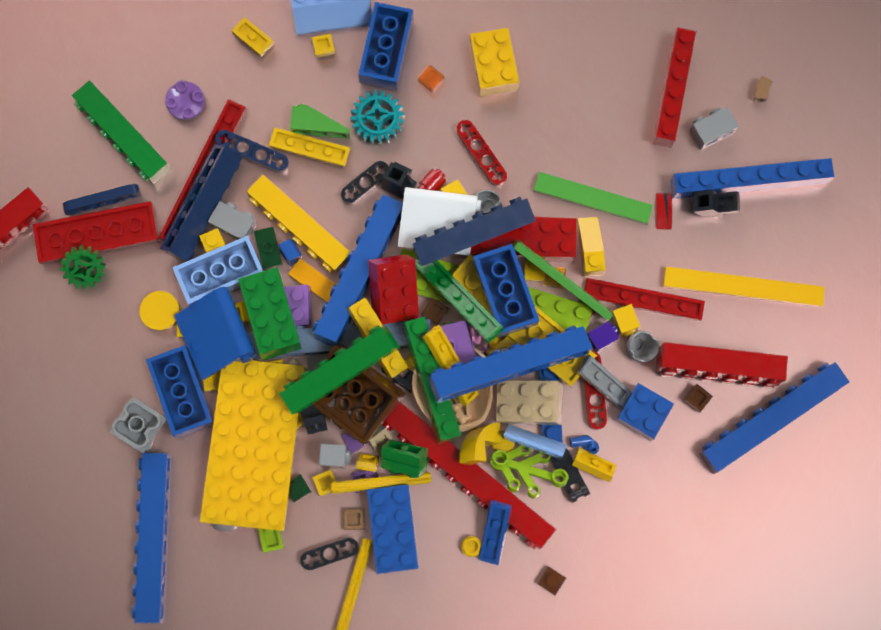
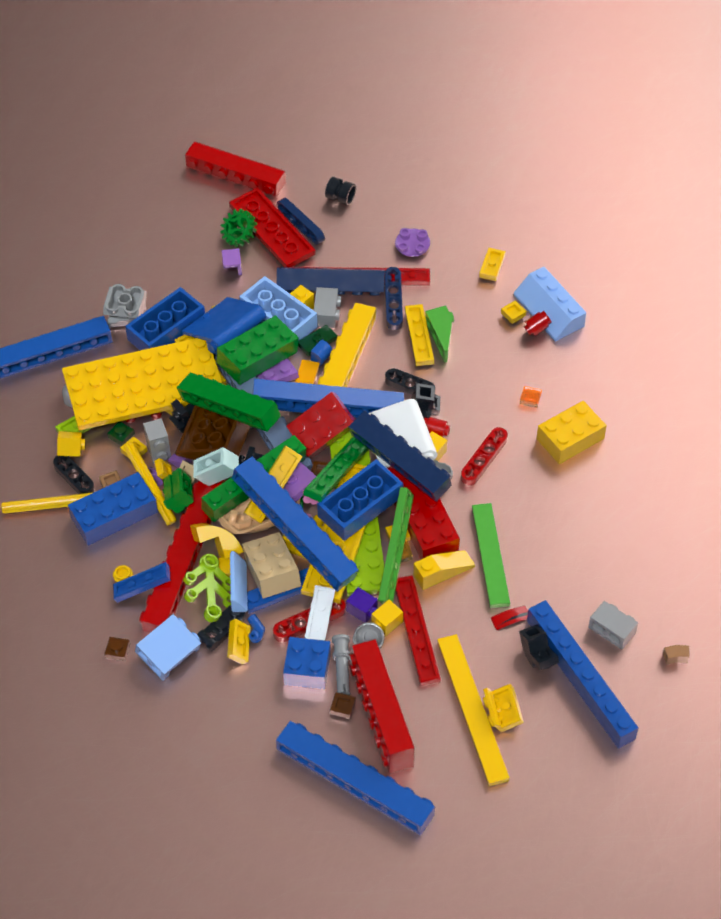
camera: 70 degrees right, 25 degrees down
green brick [71,80,171,184] -> none
yellow tile [139,291,181,331] -> none
yellow plate [347,298,408,379] -> none
teal gear [350,90,405,145] -> none
blue brick [358,2,414,90] -> none
red brick [652,27,696,148] -> none
none -> yellow brick [57,431,85,457]
none -> light blue panel [135,614,201,681]
none -> light aqua brick [193,447,239,486]
none -> medium lavender panel [222,248,242,276]
none -> black wheel [325,176,356,205]
none -> light grey pin [332,634,351,696]
none -> yellow bracket [483,684,524,732]
none -> red brick [524,311,552,336]

